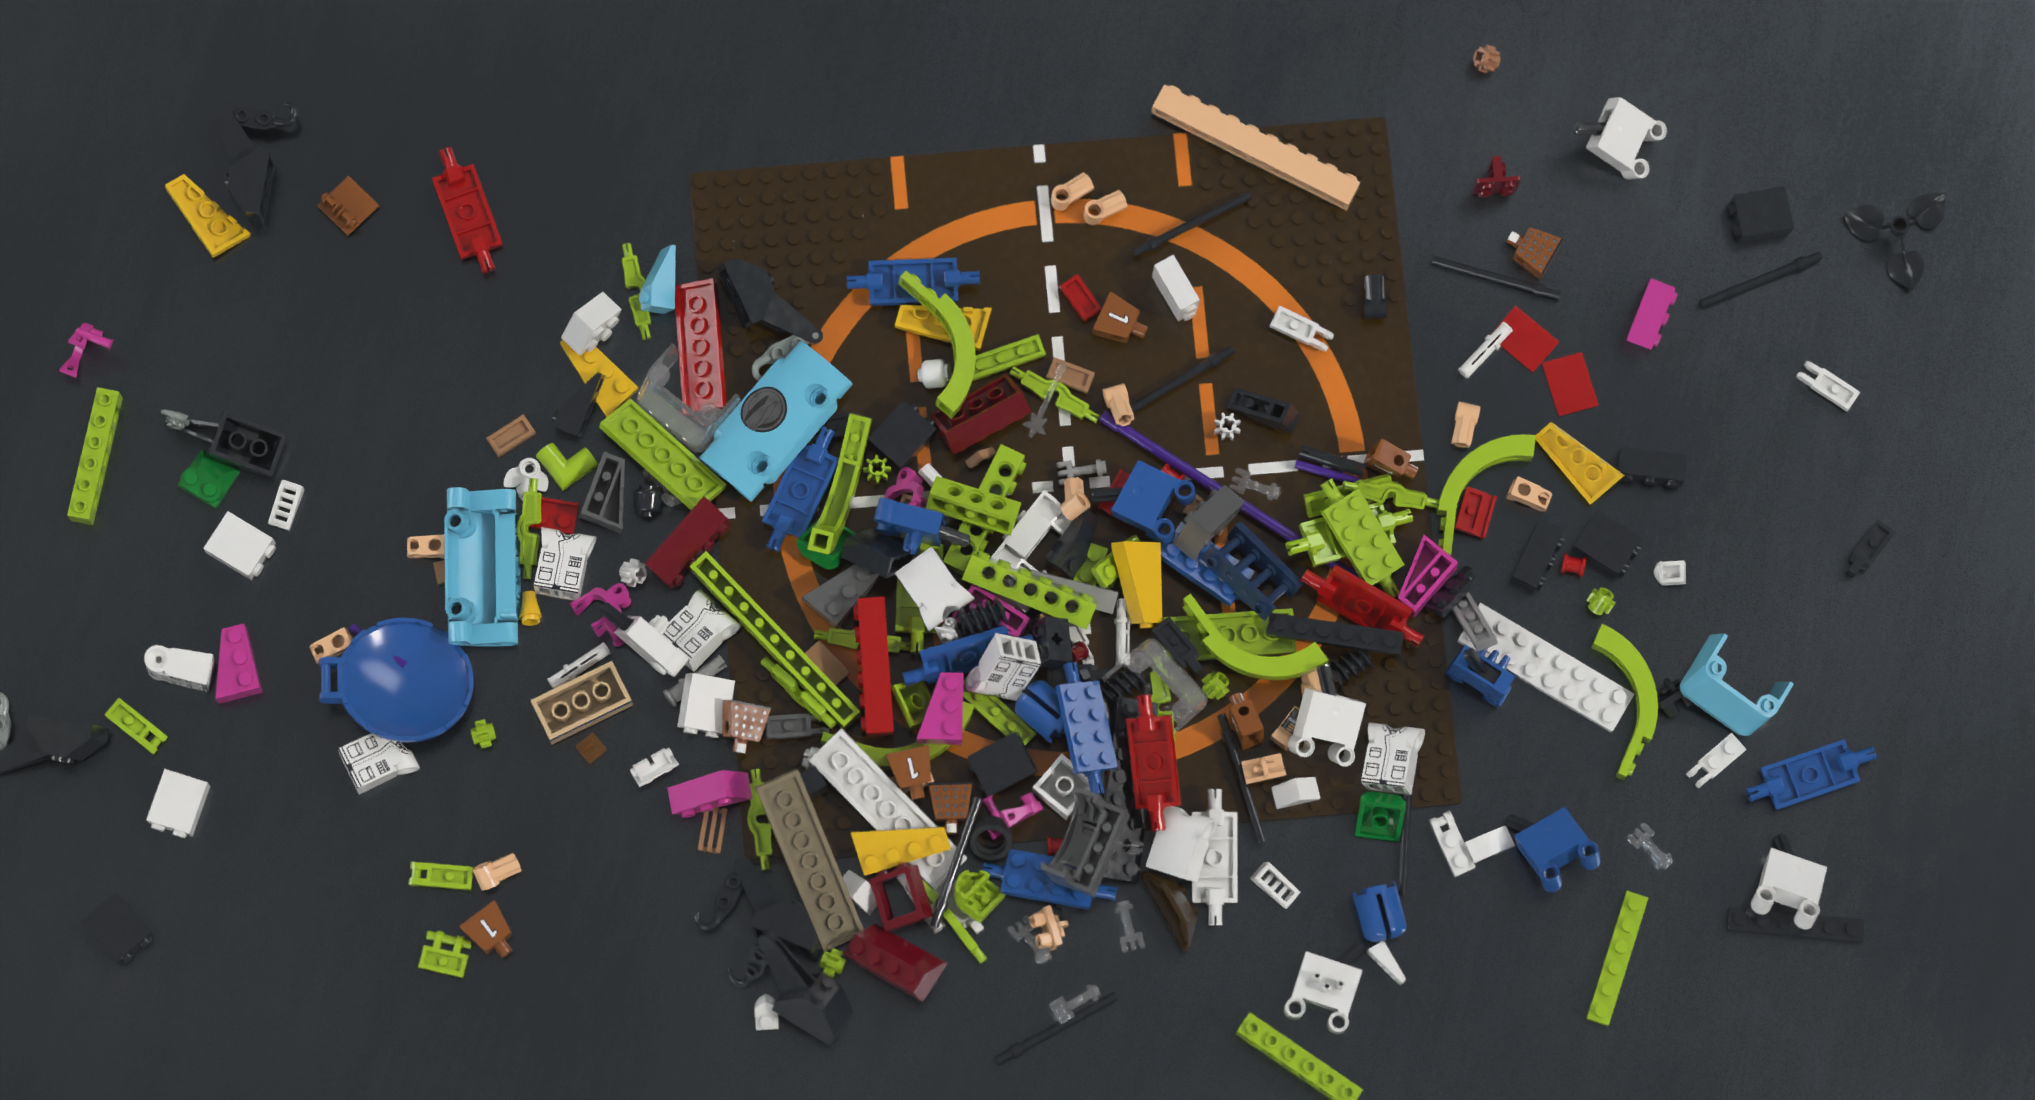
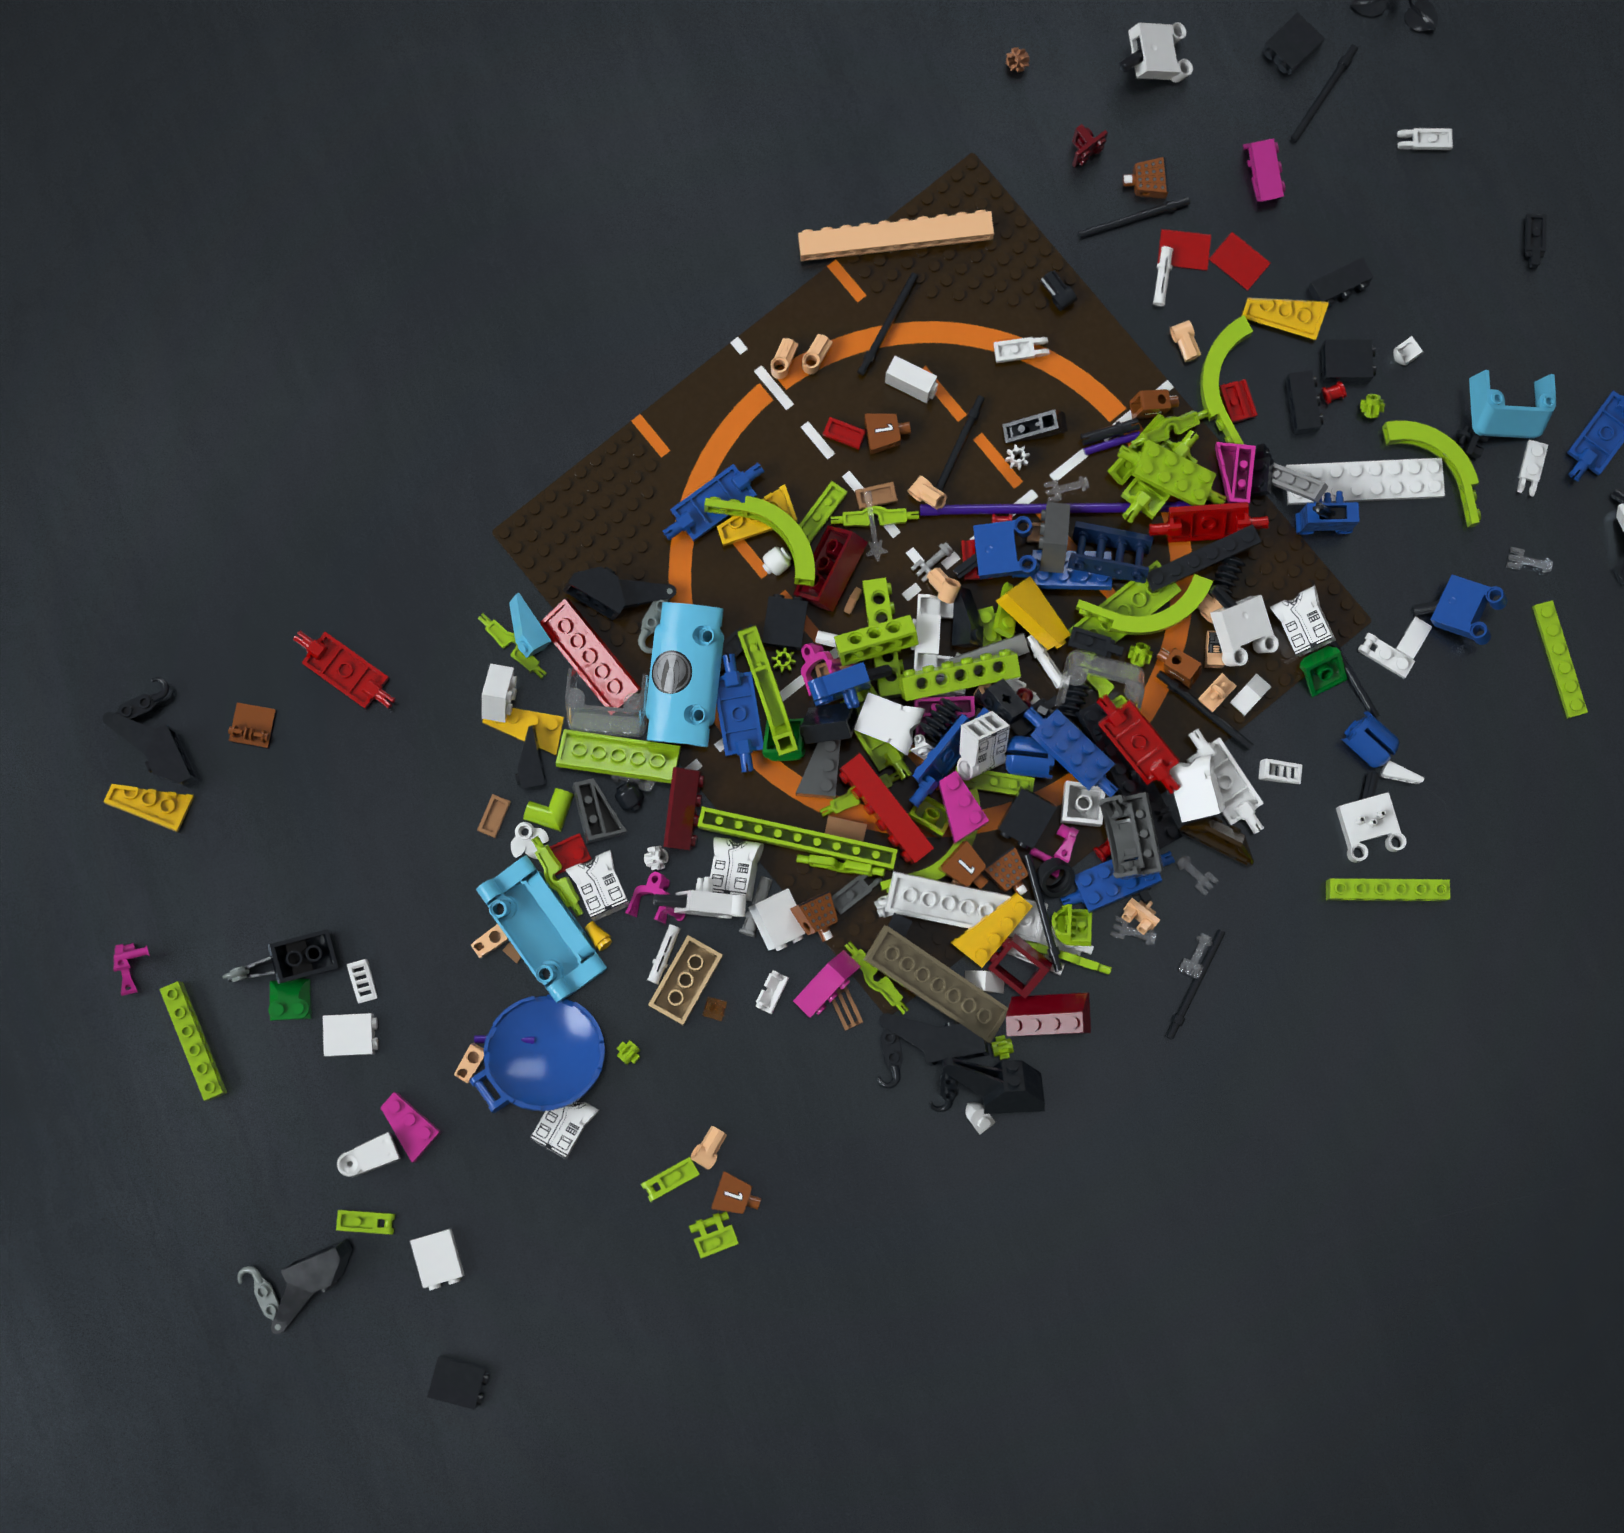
camera: 30 degrees left, 5 degrees up
light nougat leg [1506,476,1552,511] -> none

